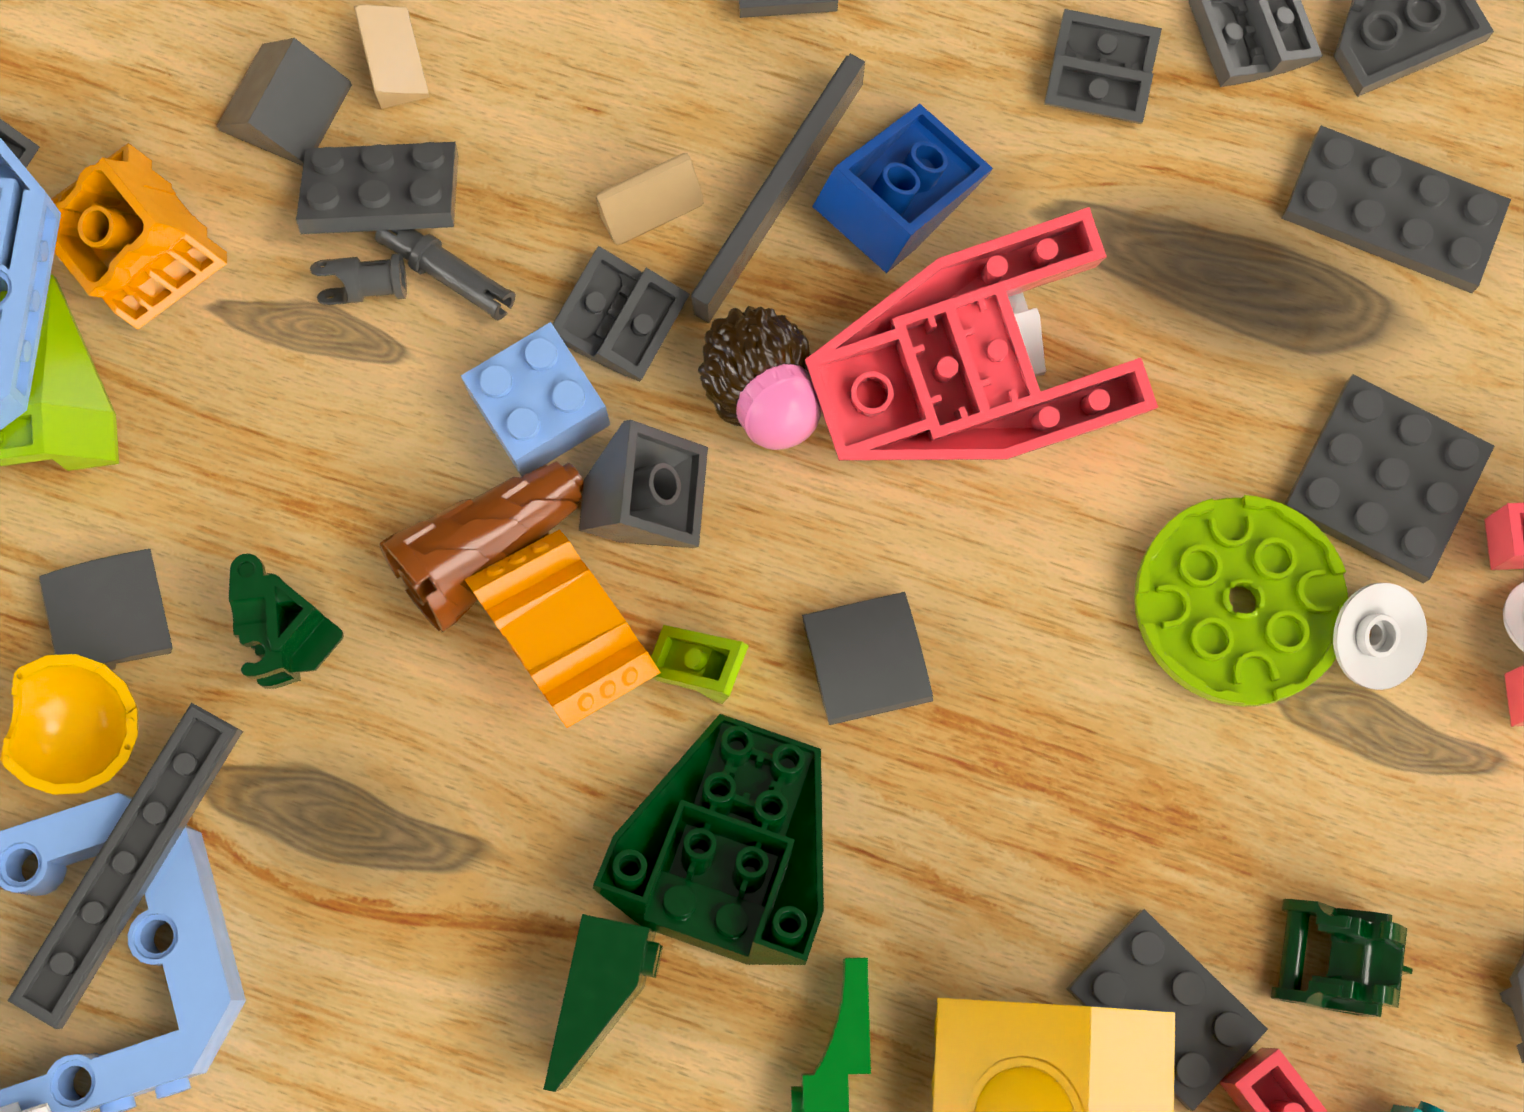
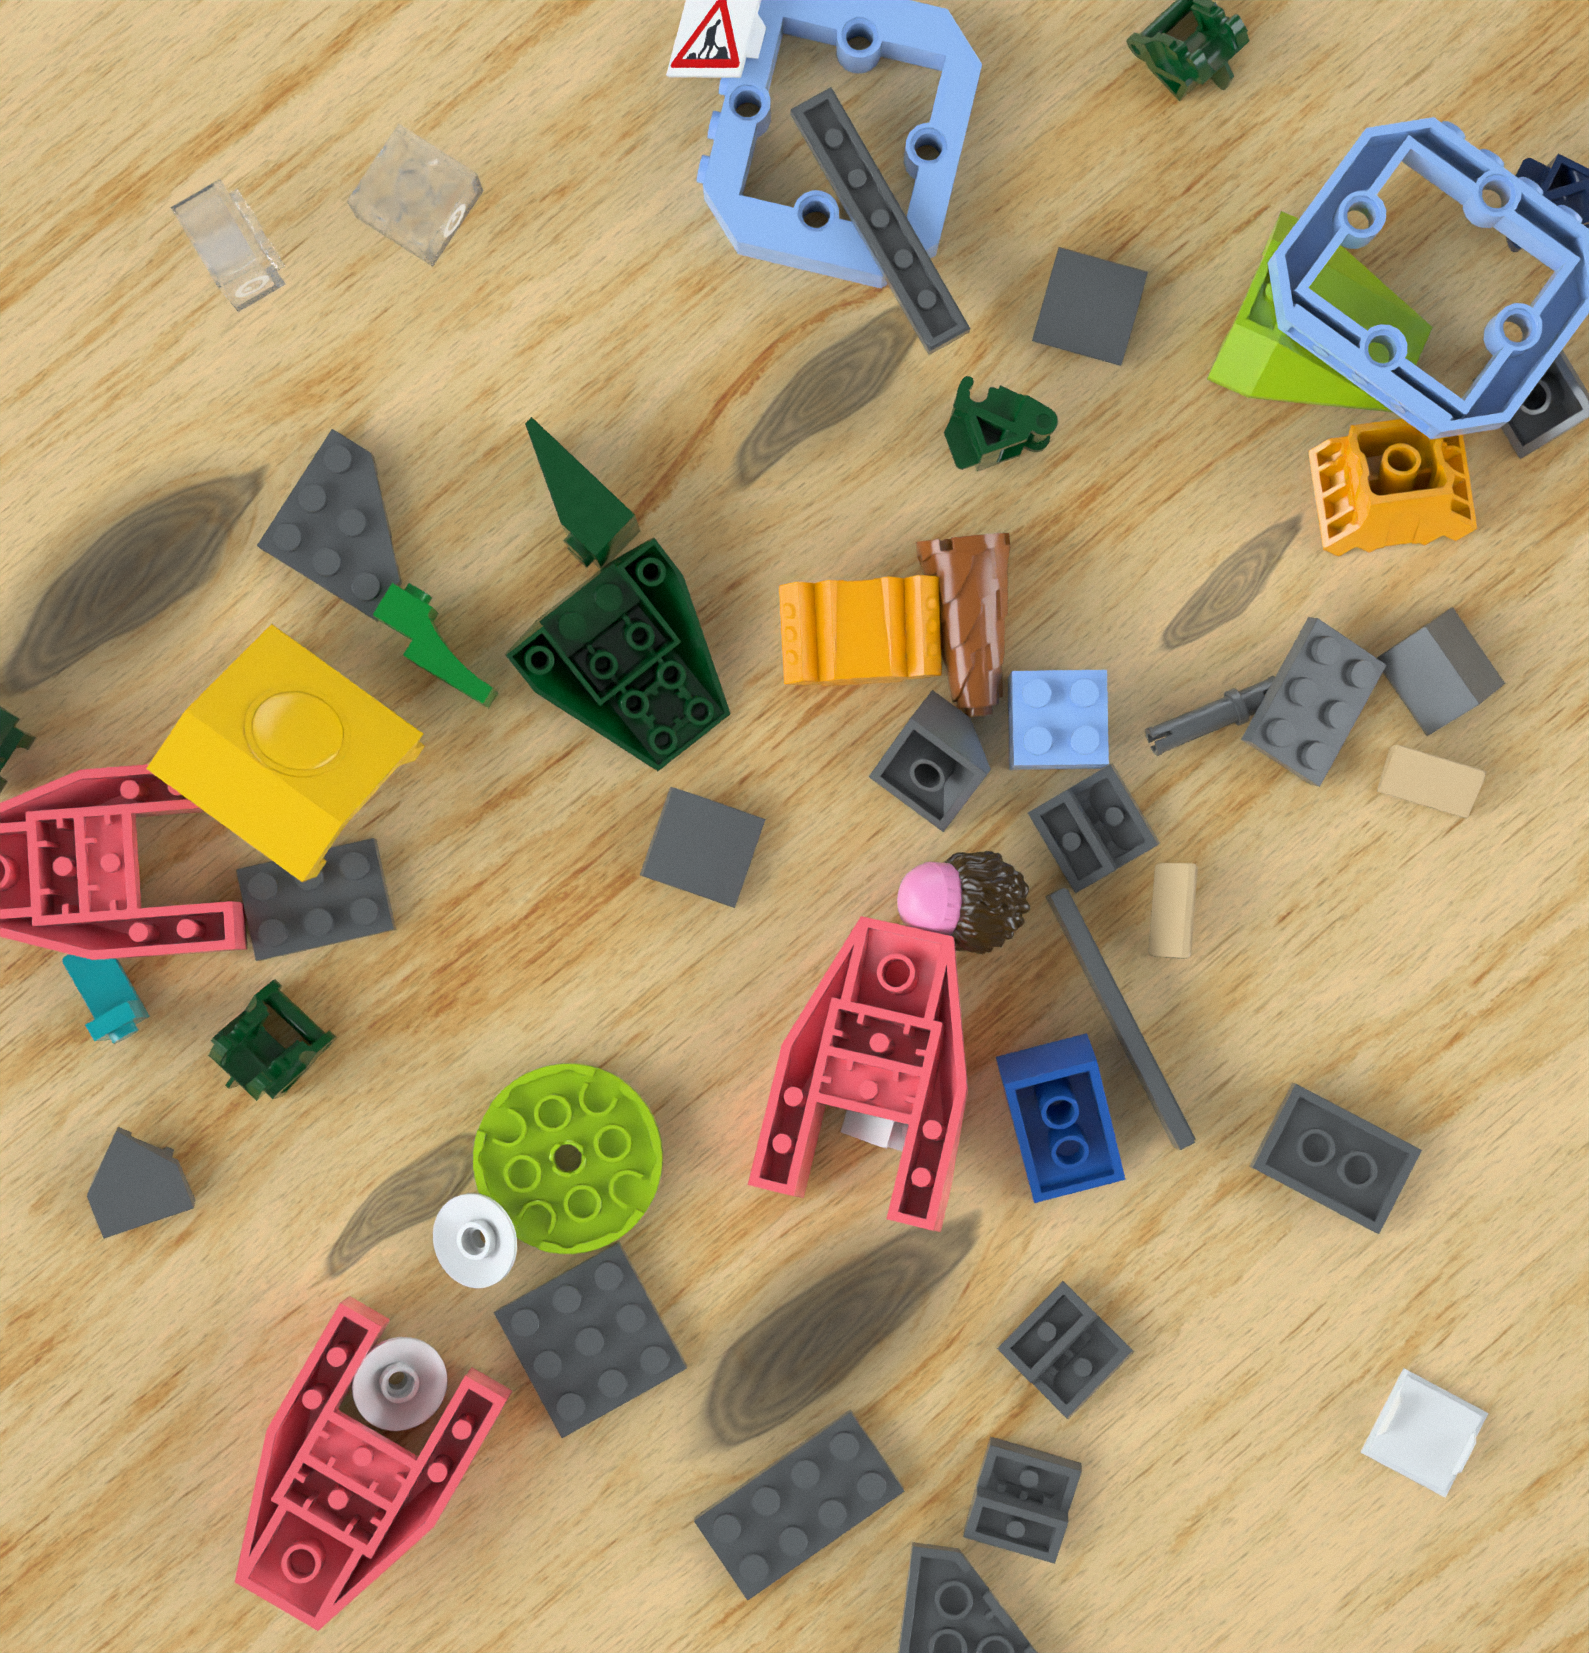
camera: 120 degrees right, 10 degrees up
yellow cylinder [0,654,139,795] -> none
dark grey piece [310,253,407,305] -> none
lime slope [651,625,749,704] -> none

